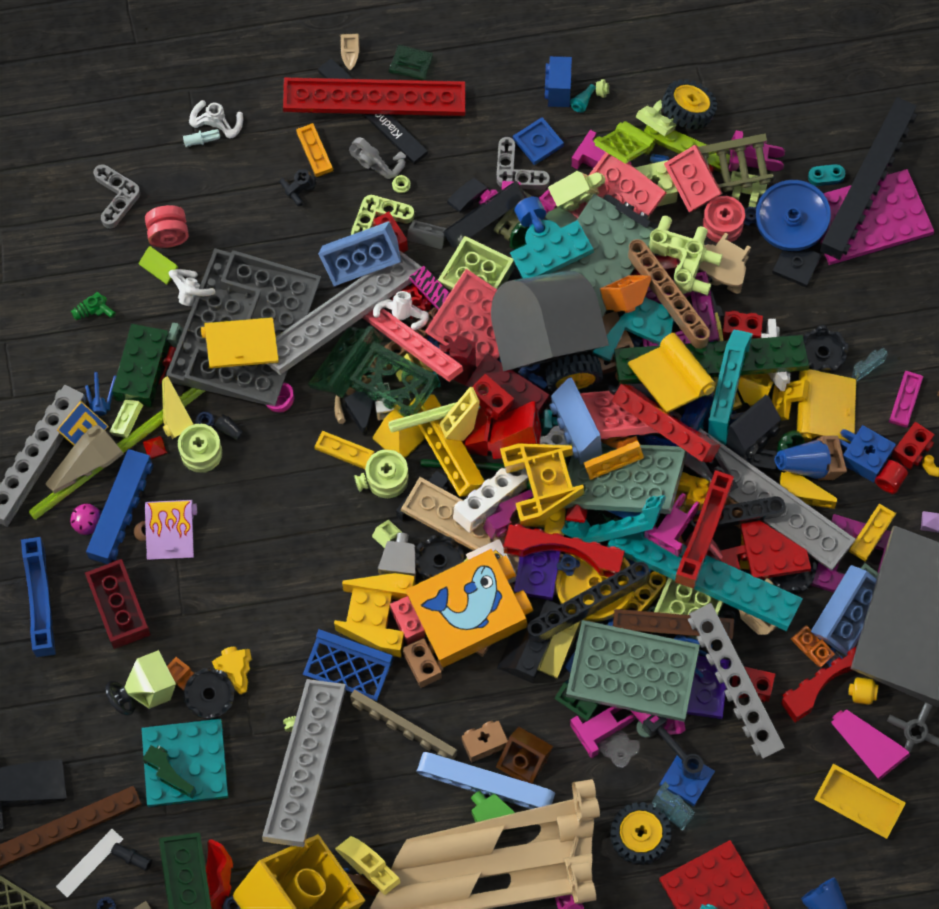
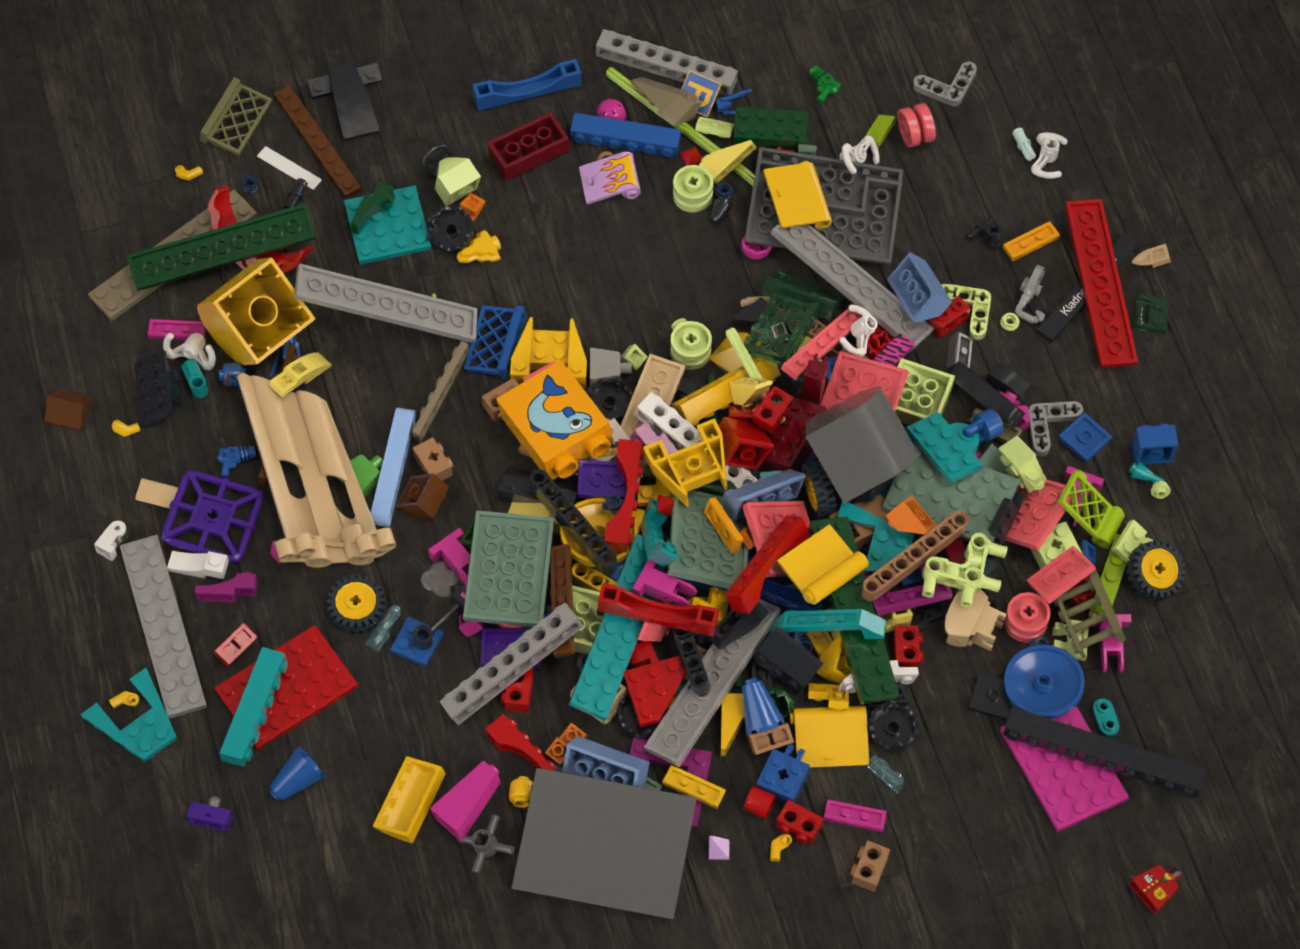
camera: 80 degrees right, 5 degrees down
yellow tile [315,431,375,469] -> none

